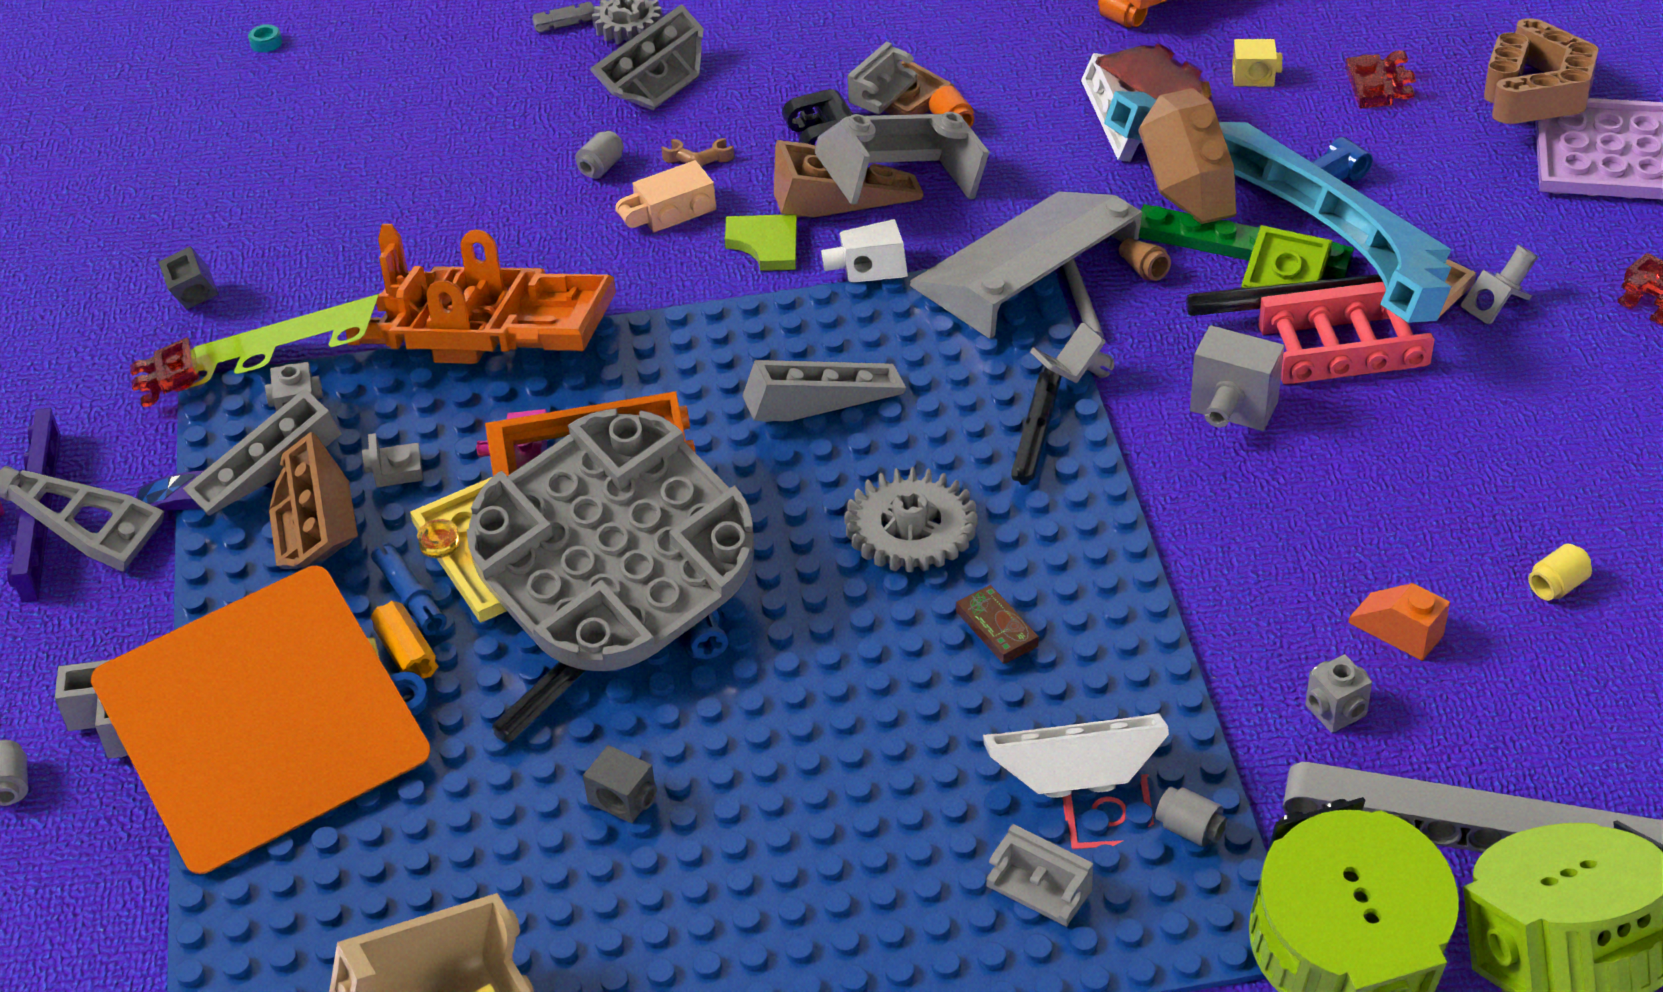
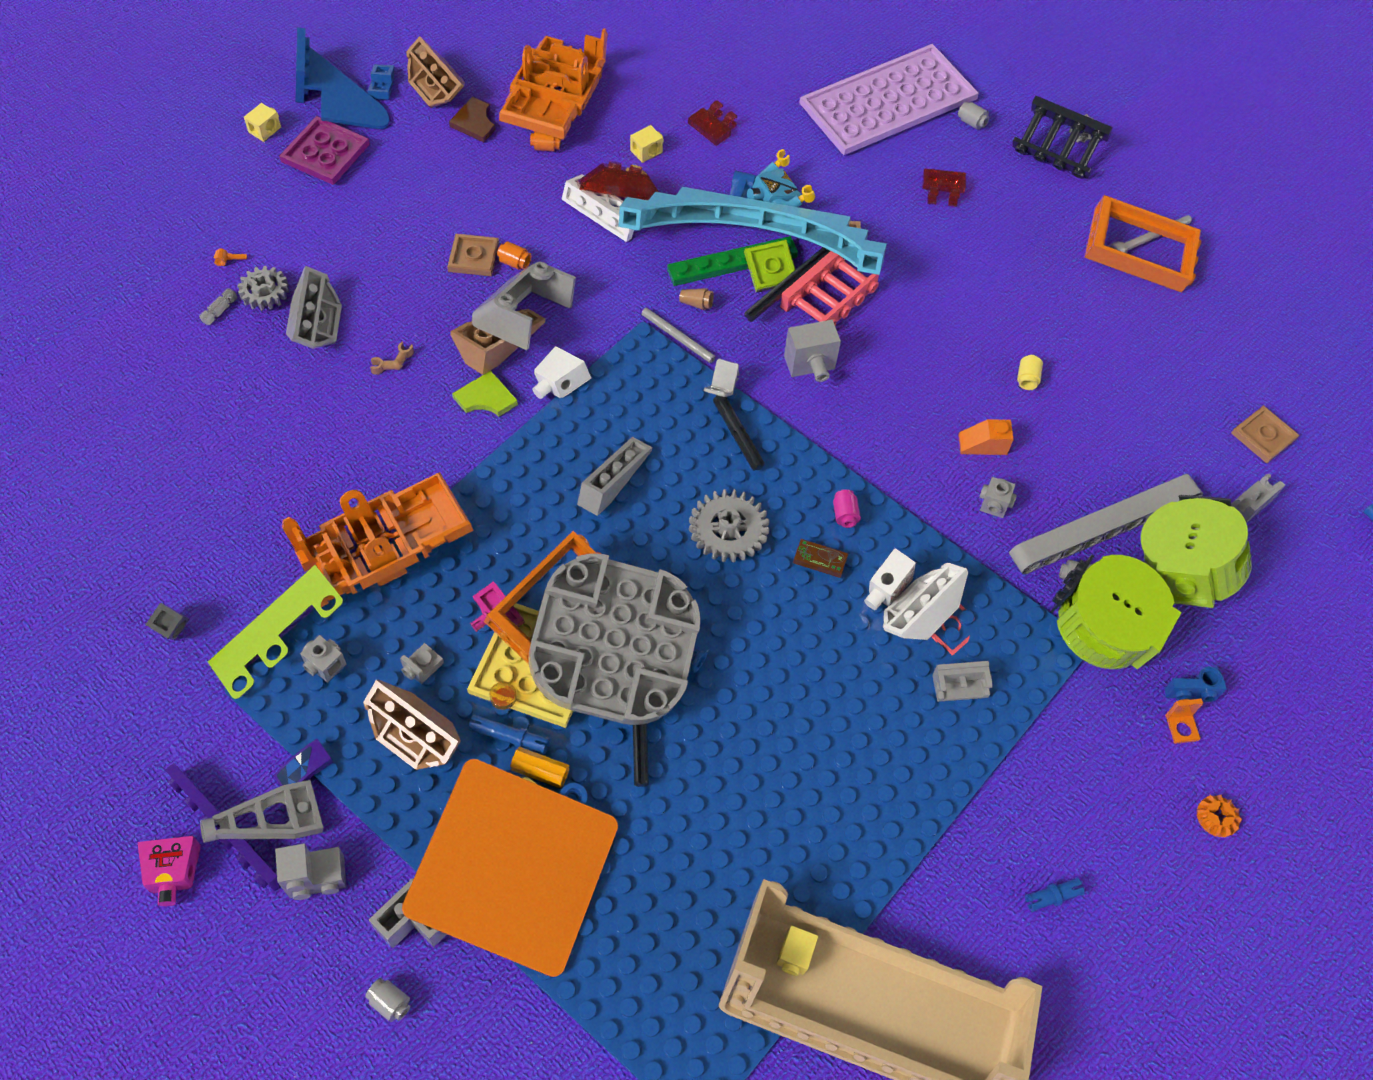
camera: 45 degrees left, 15 degrees up
clear red plate [130,337,199,407] -> none
light grey slope [183,388,341,516] -> none
teal tile [248,24,282,53] -> none
light grey brick [575,131,624,179] -> none
dark grey brick [583,745,657,823] -> none
light nougat brick [615,160,716,233] -> none
black connector [782,89,853,145] -> none
light grey hinge [848,41,917,114] -> none
light grey slope [910,191,1142,339] -> none
medium nougat wedge [1138,88,1237,224] -> none
light grey brick [1155,787,1227,847] -> none
light grey bracket [1461,245,1539,324] -> none
medium nougat piece [1484,18,1599,124] -> none
none -> light grey brick [275,843,347,900]
none -> dark azure torso [747,149,815,207]
none -> dark pink brick [833,490,861,528]
none -> white torso [864,548,916,610]

